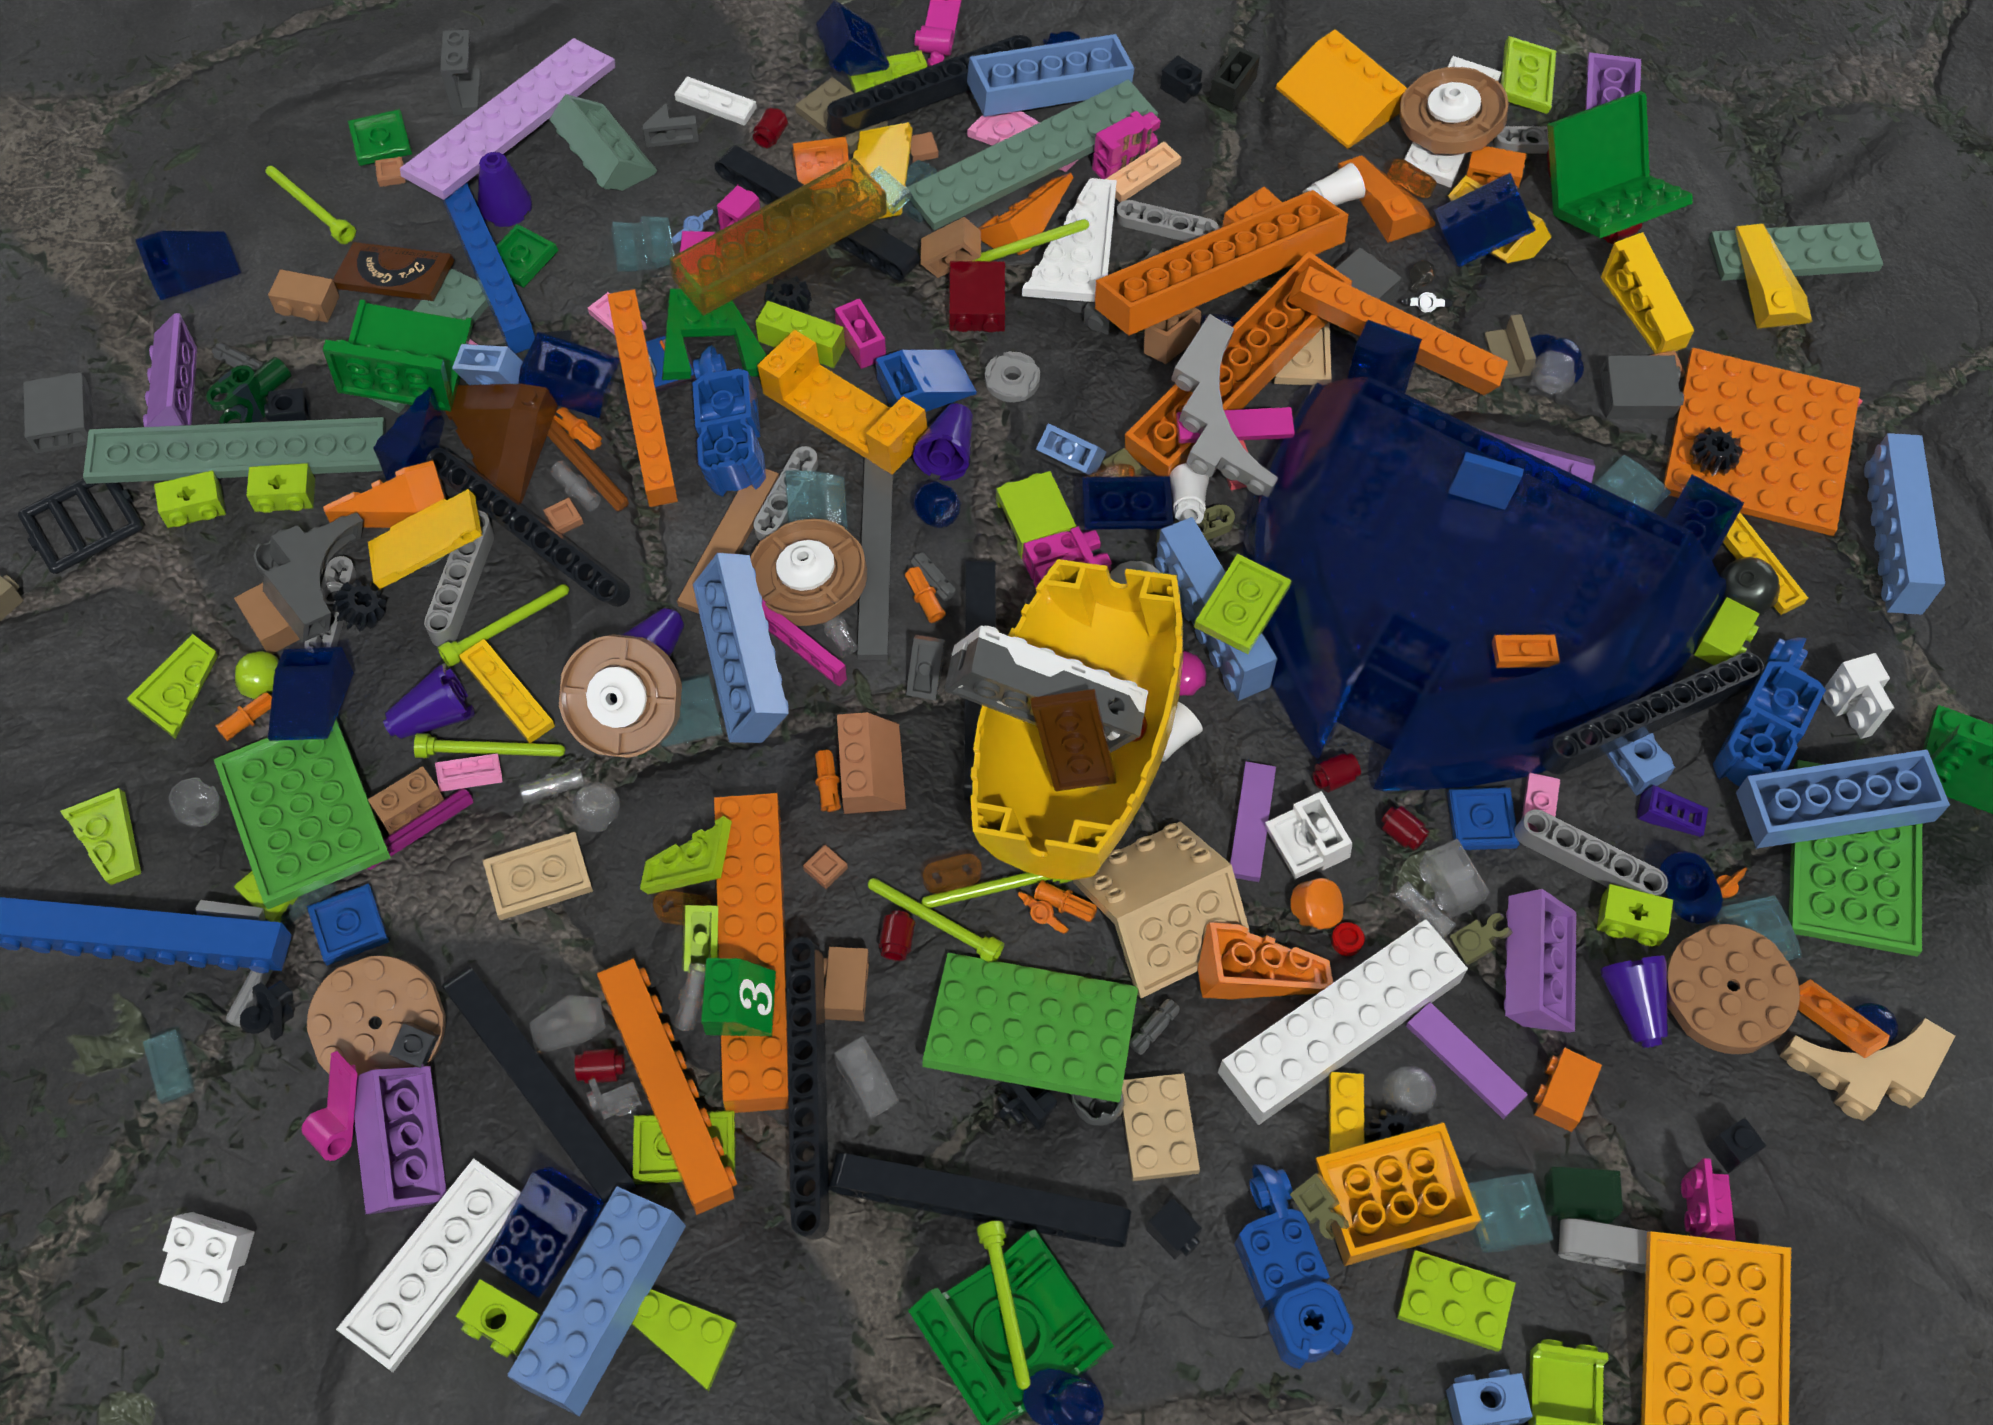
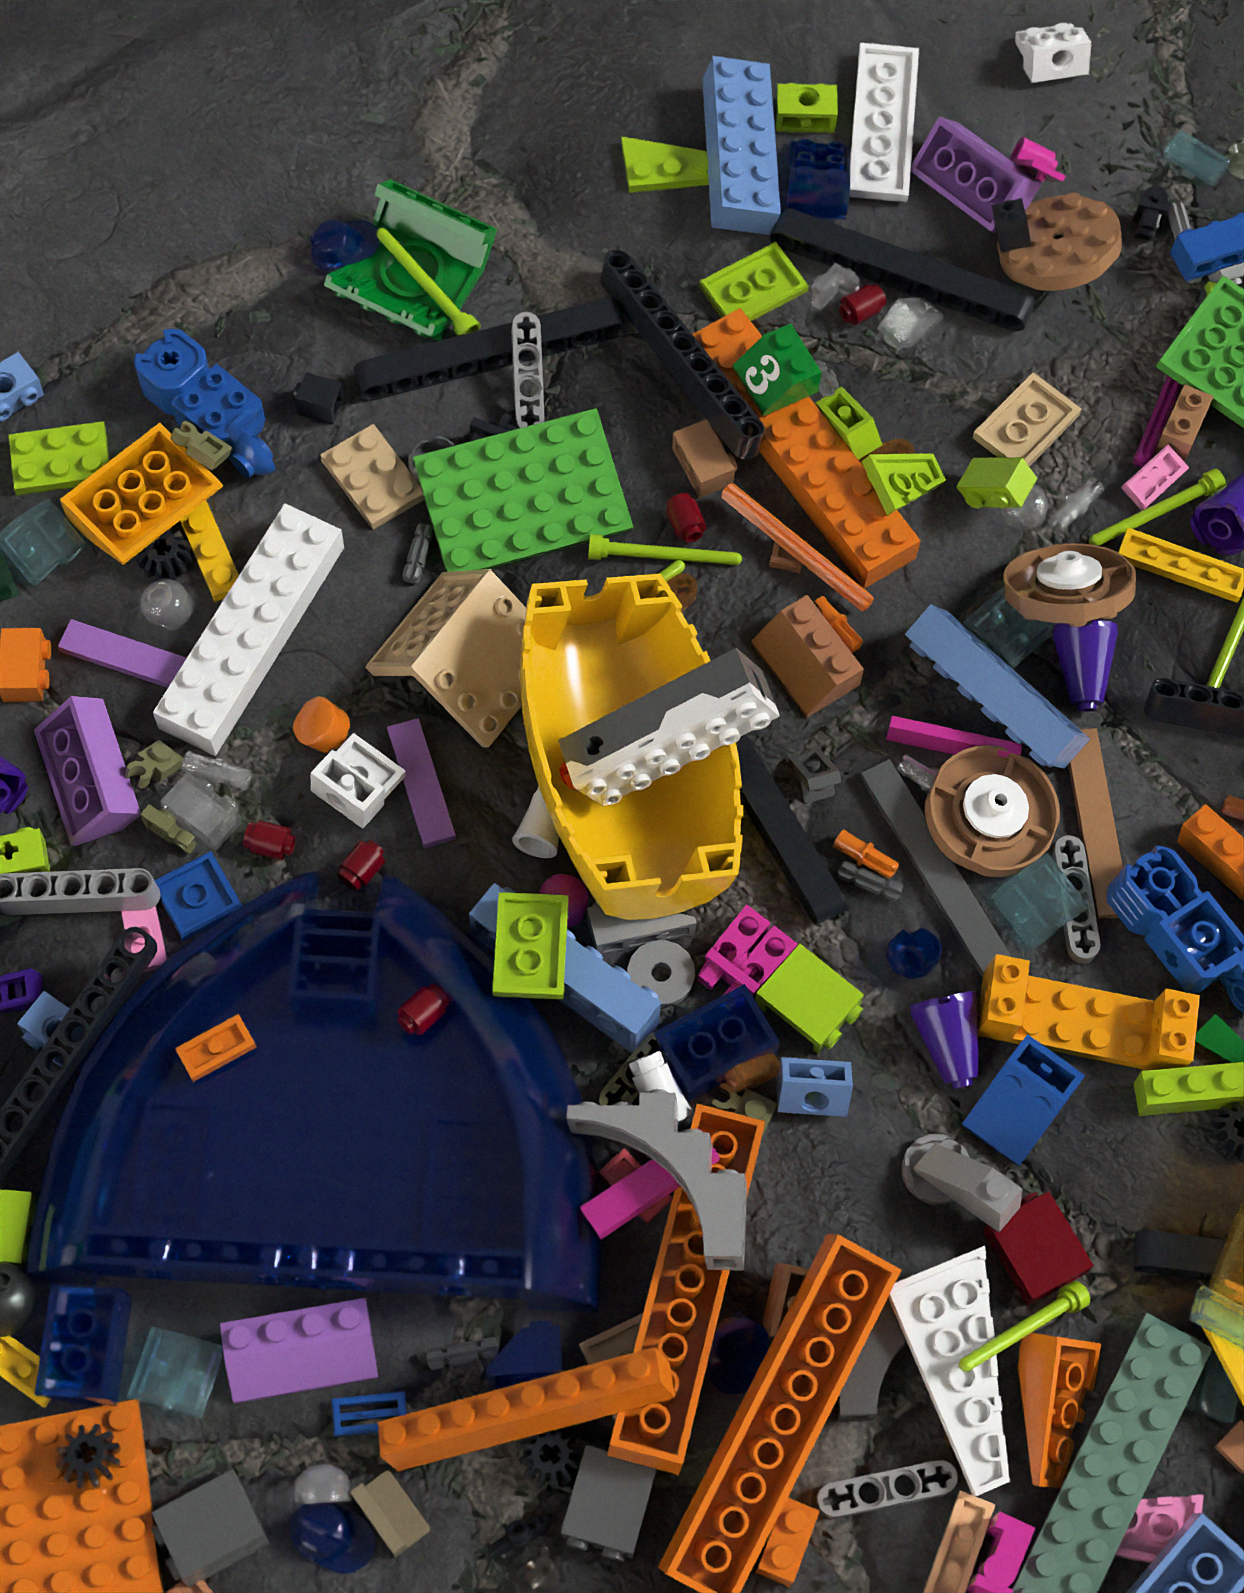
camera: 150 degrees right, 5 degrees up
blue tile [307,884,389,966] -> none
orange brick [597,958,737,1215] -> none
clear slope [834,1036,899,1120] -> none
dark pink brick [835,298,886,369] -> none
medium nougat brick [921,217,981,278] -> none
reddish brown tile [1031,689,1117,791] -> none
orange wedge [1198,922,1333,999] -> none
red tile [1331,922,1365,956] -> none
blue tile [1448,452,1524,510] -> none
none -> olive plate [140,804,198,855]
none -> blue tile [332,1391,407,1438]
none -> dark red brick [397,983,450,1035]
none -> light grey beam [511,312,544,428]
none -> orange axle [721,483,874,611]
none -> light grey slope [913,1143,1022,1232]
none -> lime brick [956,457,1037,508]

